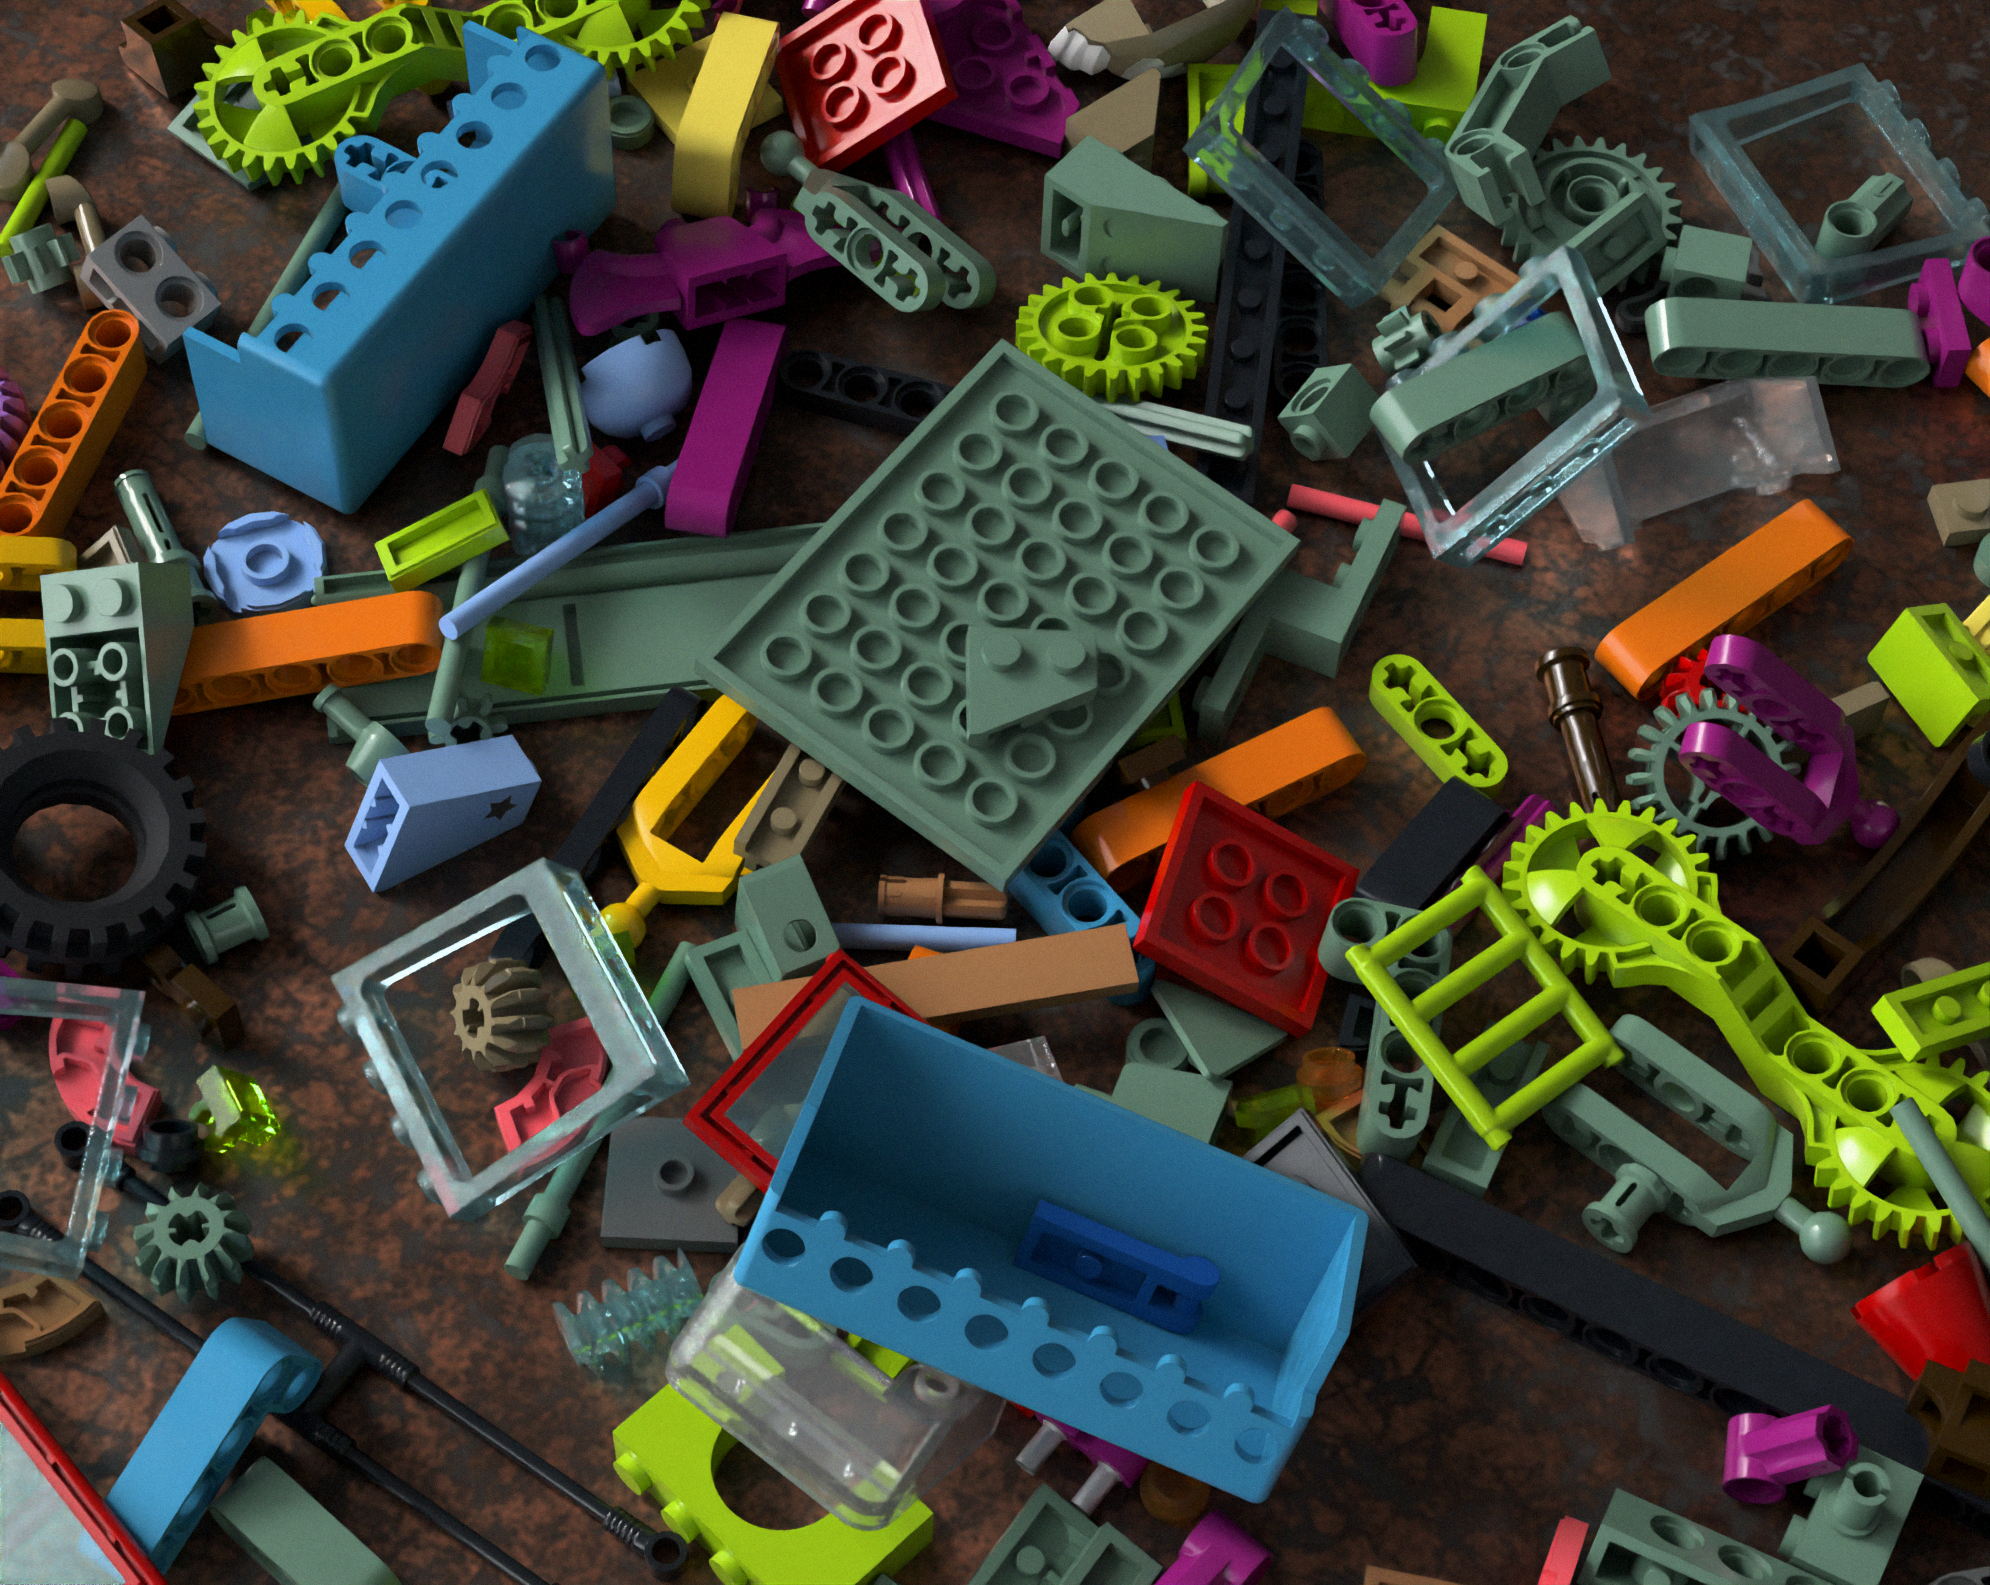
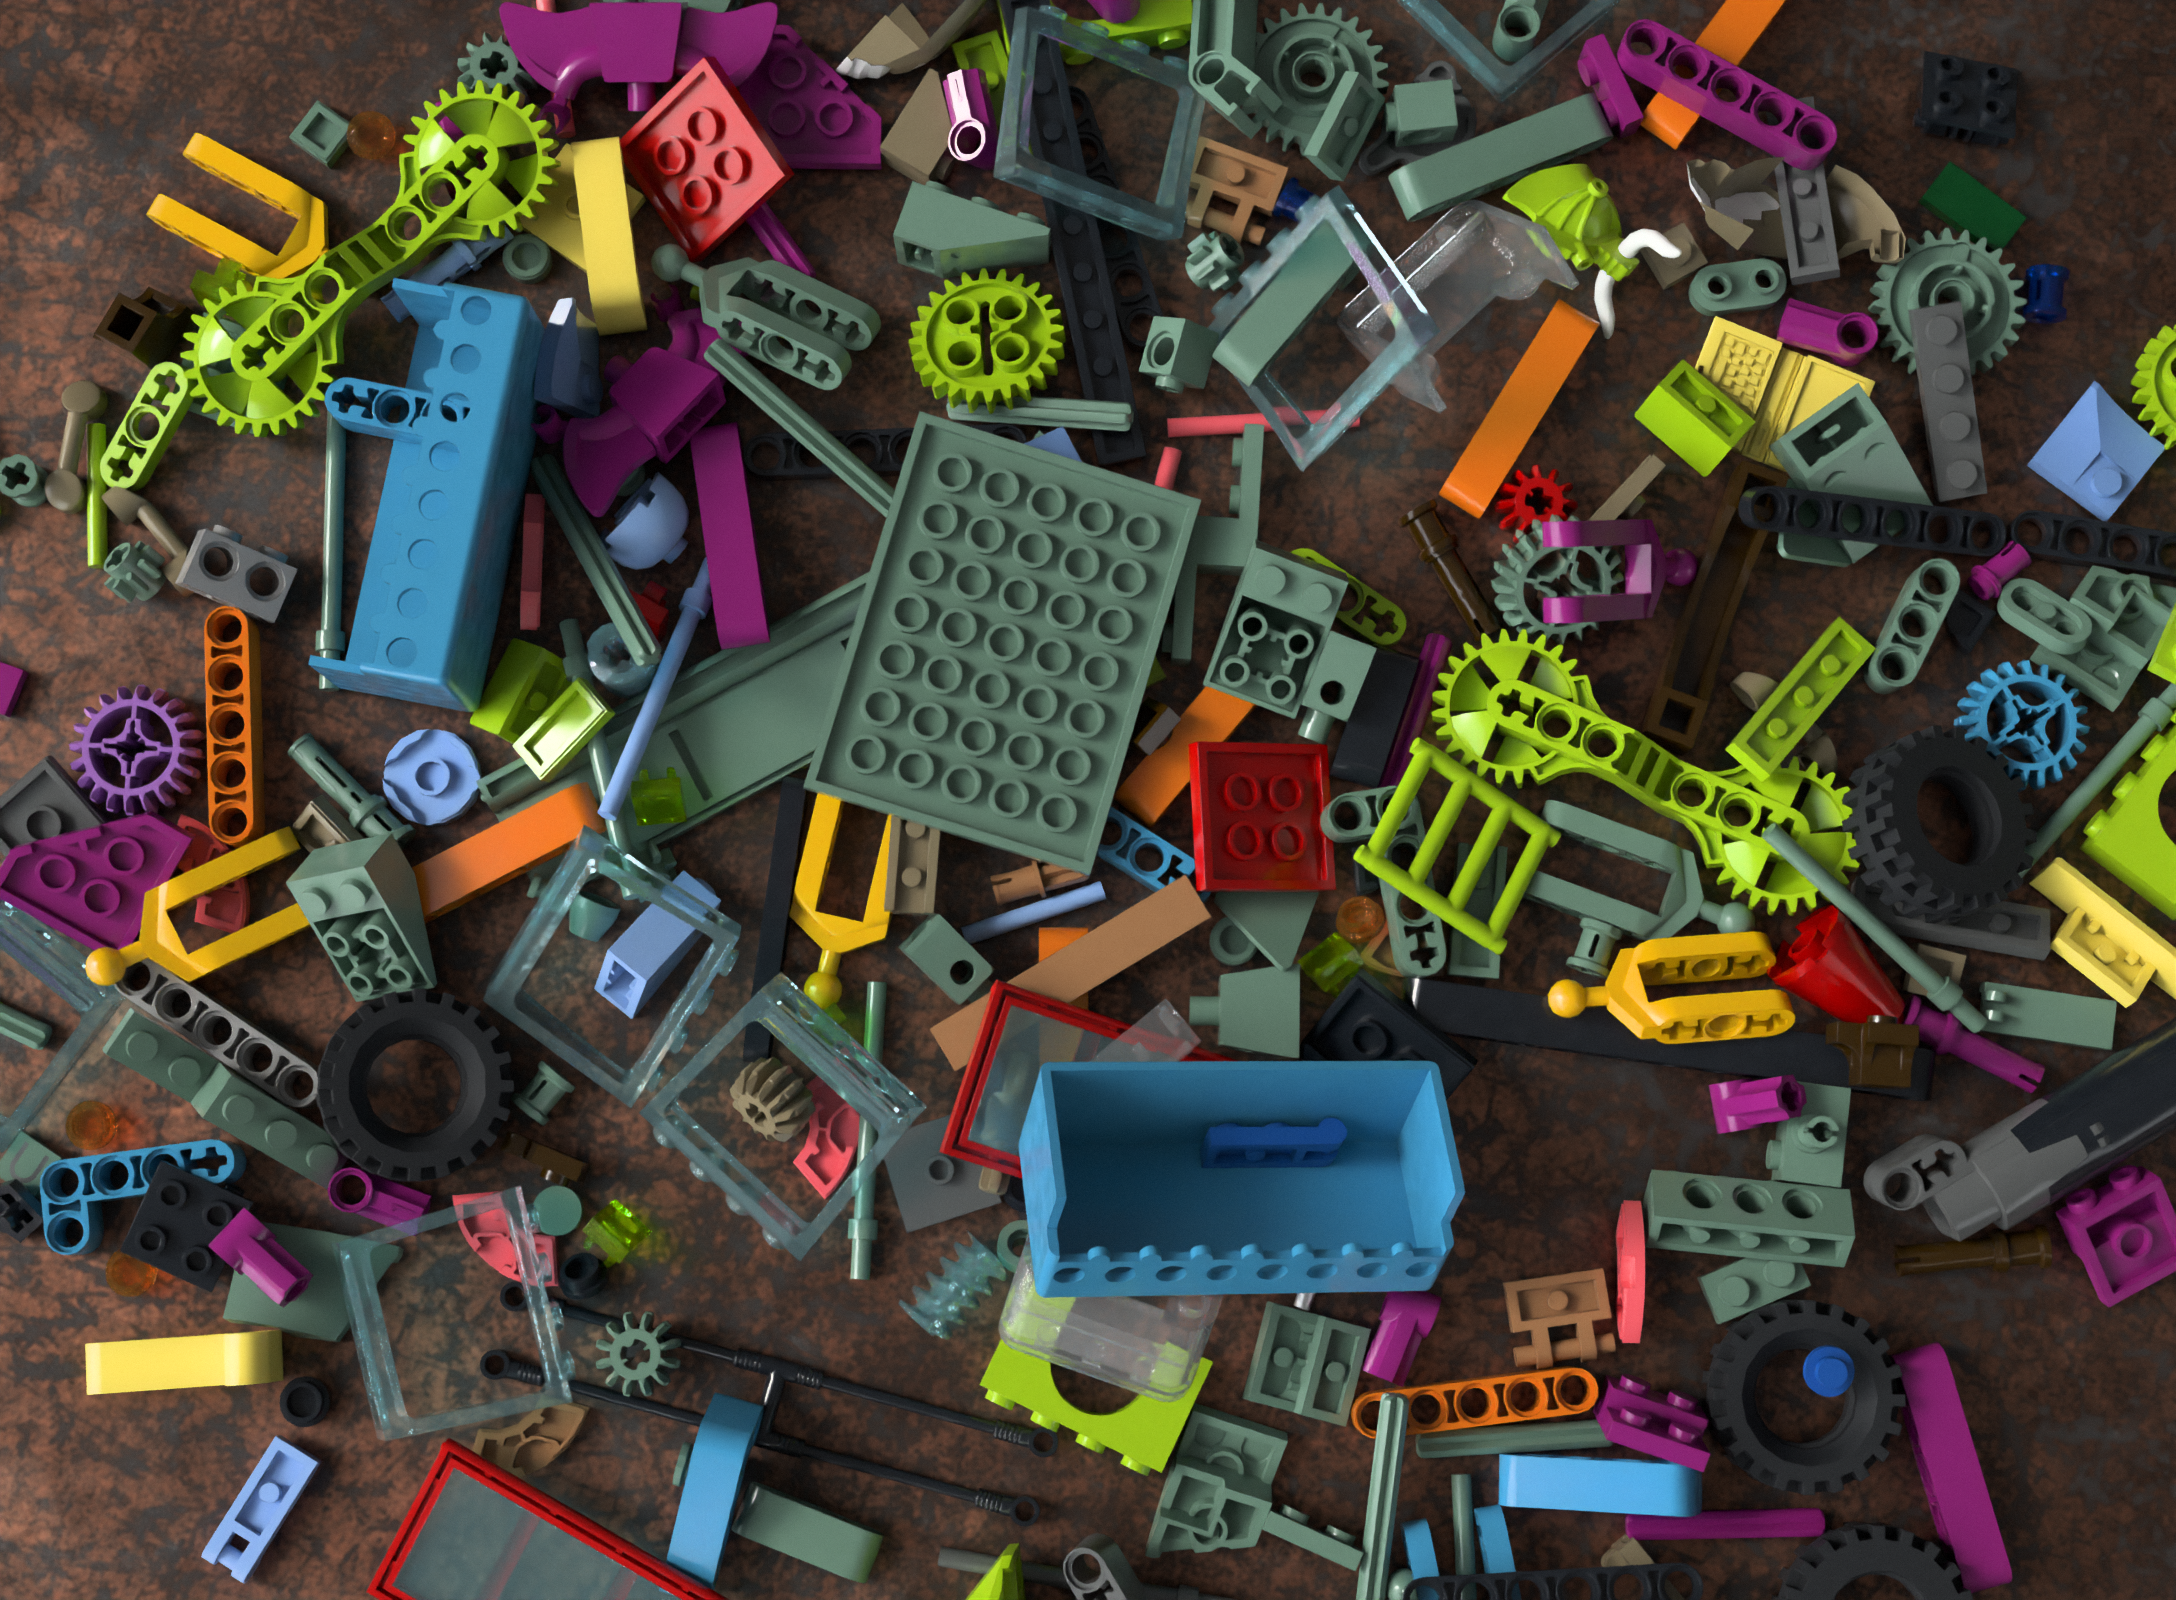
camera: 20 degrees left, 25 degrees up
sand green plate [684,929,792,1062] -> none
sand green wing [966,626,1098,747] -> none
none -> lime beam [100,362,198,491]
none -> lime panel [470,638,572,745]
none -> clear light blue windscreen [483,825,741,1108]
none -> sand green tile [532,1186,584,1236]
none -> medium blue plate [534,298,603,418]
none -> sand green axle [703,338,895,518]
none -> magenta piece [943,68,1009,171]
none -> sand green slope [1203,539,1349,719]
none -> sand green torso [1298,631,1377,745]
none -> lime helmet [1502,164,1682,339]
none -> yellow piece [1548,931,1795,1044]

